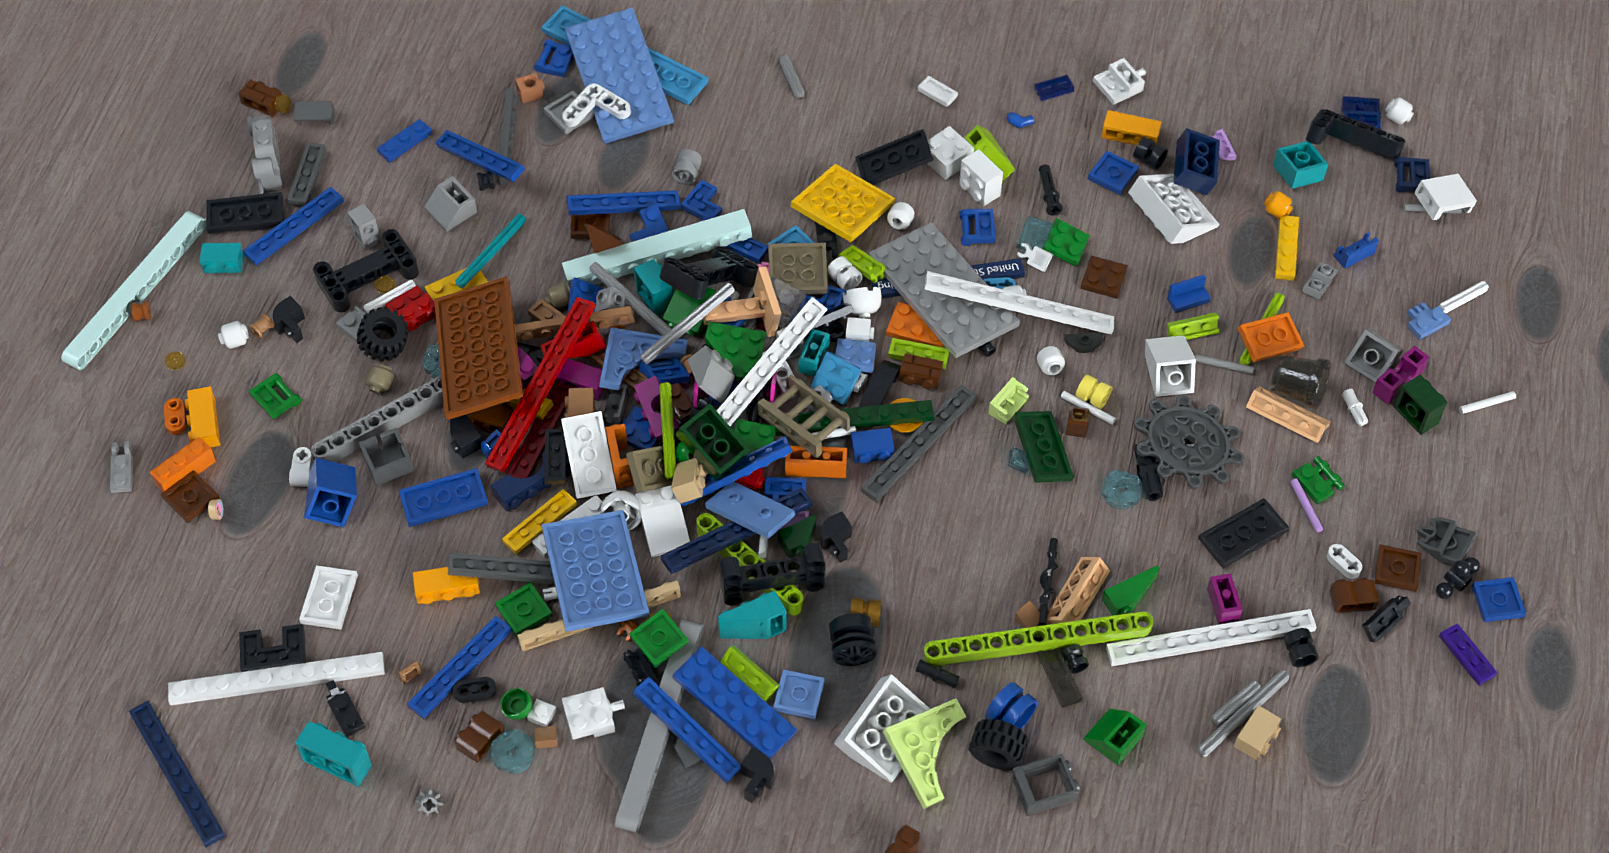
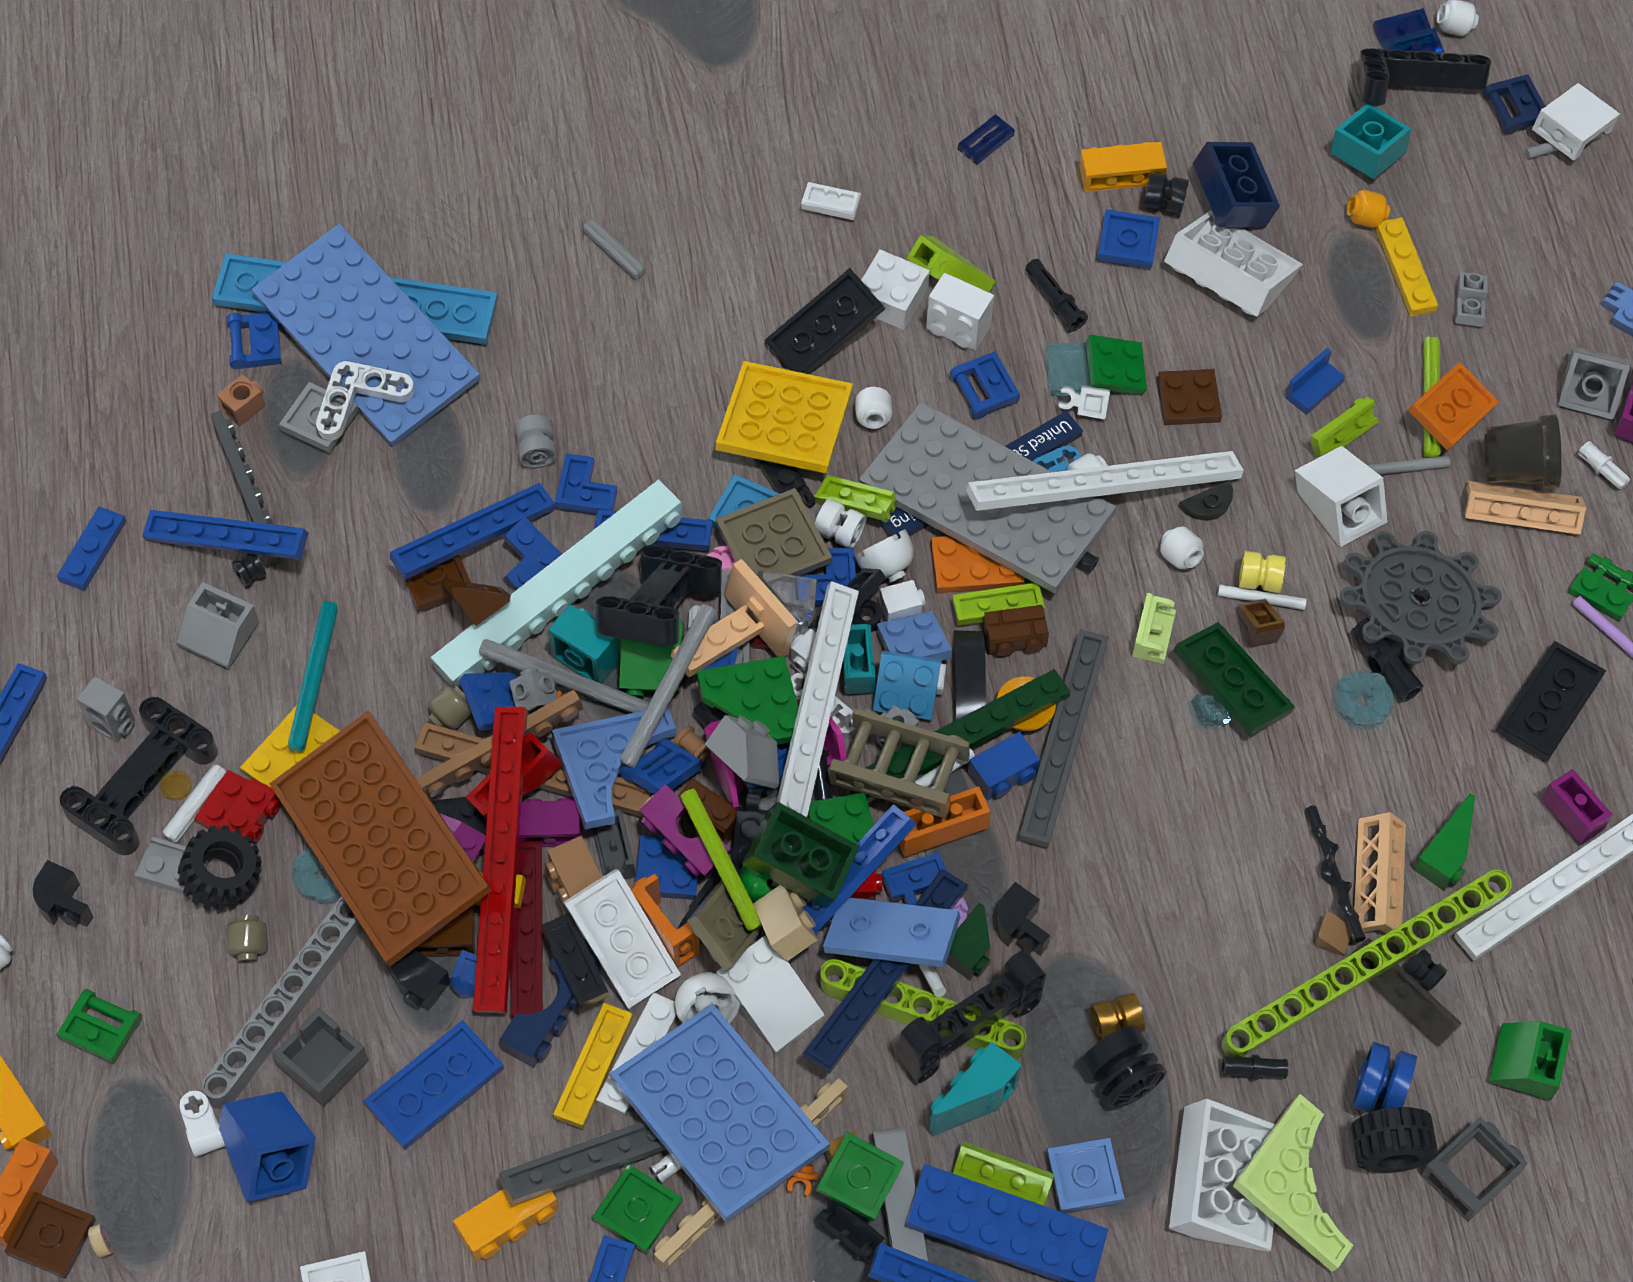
camera: 25 degrees left, 5 degrees up
medium nougat bush [248,313,275,339] -> none
blue arm [1006,112,1034,128] -> none
white plate [1093,58,1146,105] -> none
lavender plate [1213,129,1236,161] -> none
blue hinge [1333,232,1379,269] -> none

